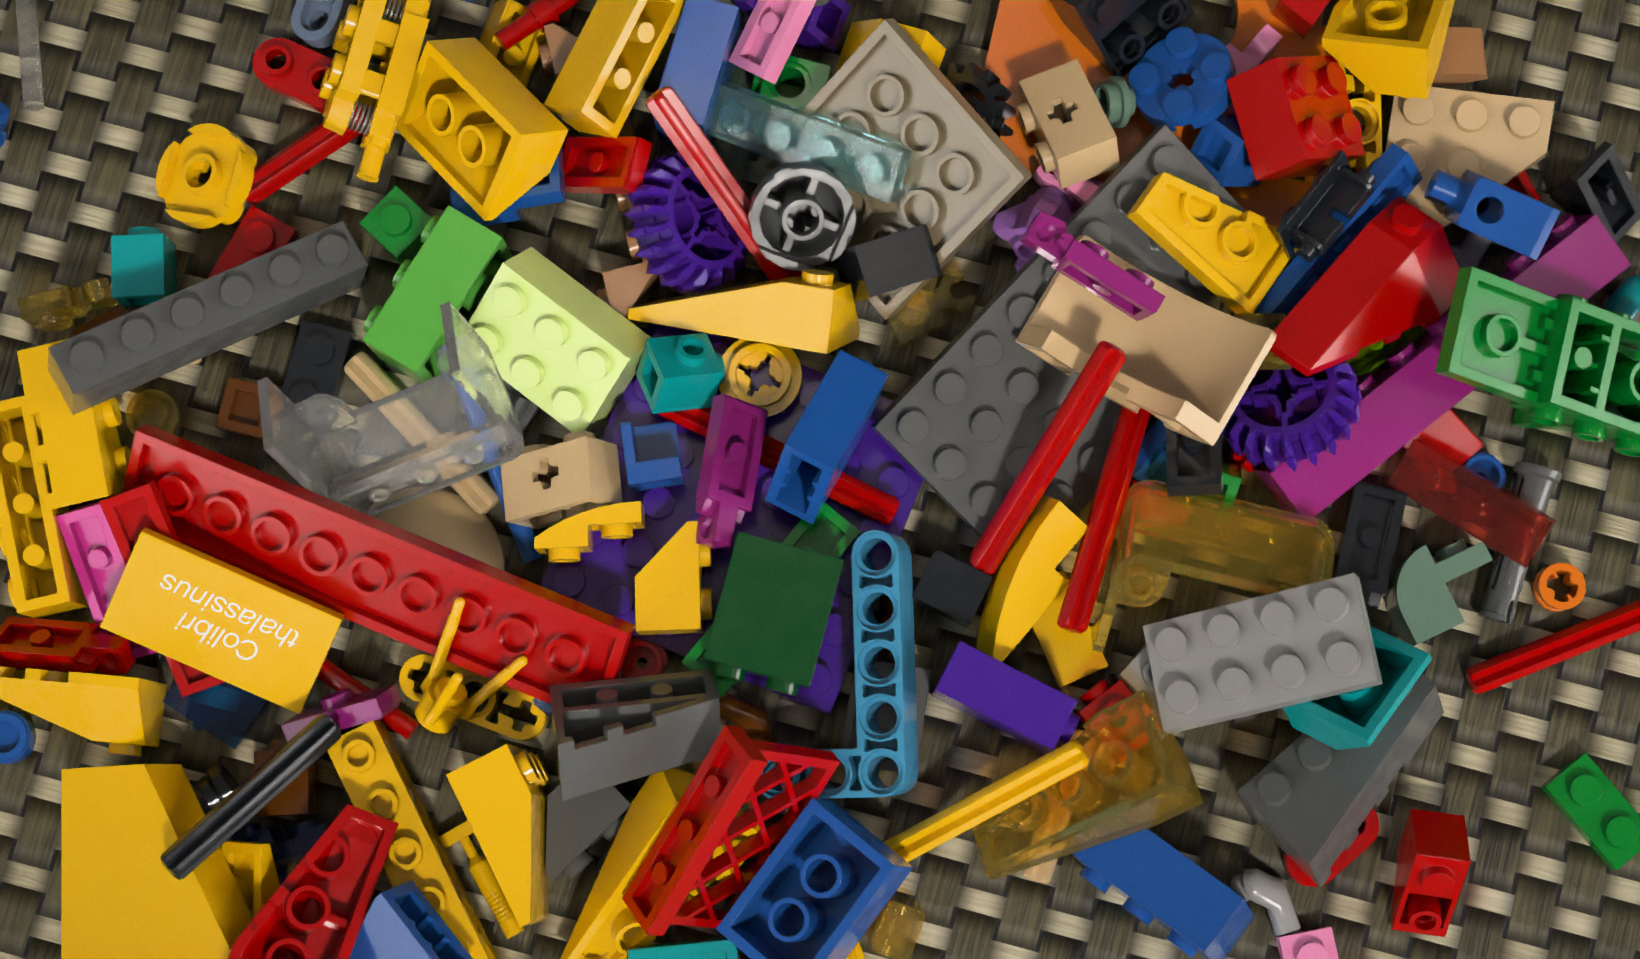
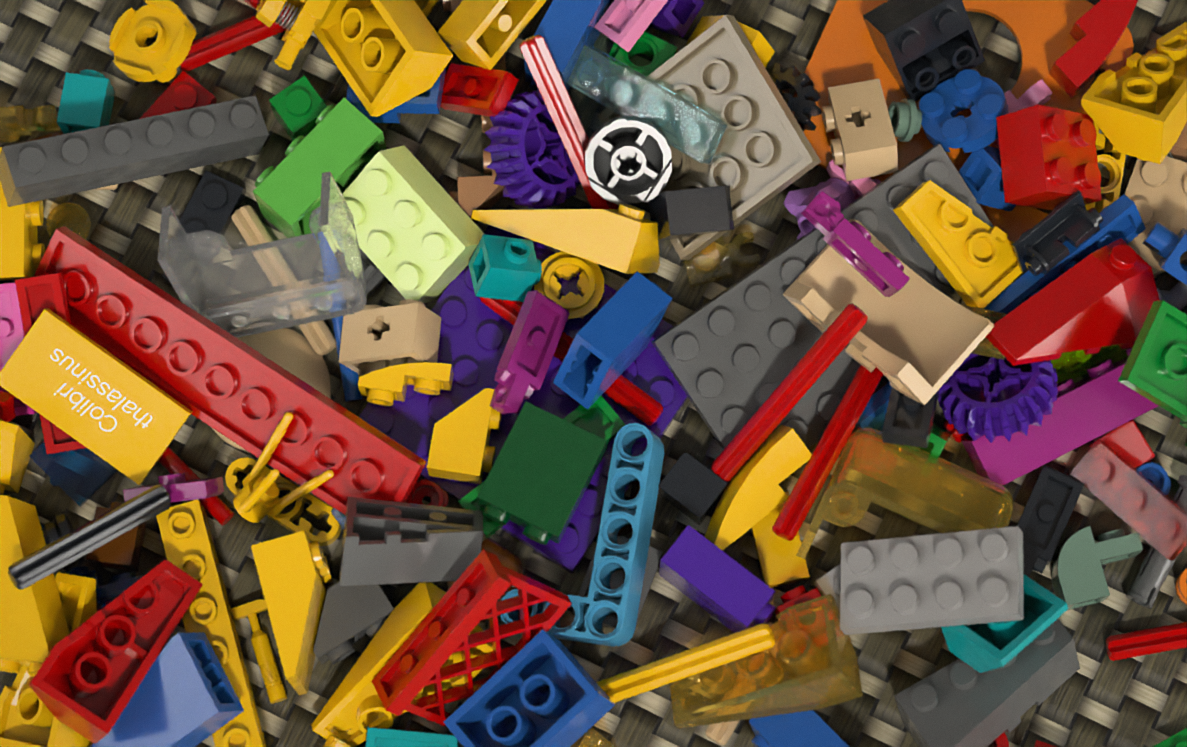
camera: 10 degrees right, 5 degrees down
reddish brown plate [215,377,282,442] -> none
blue panel [620,421,685,492] -> none

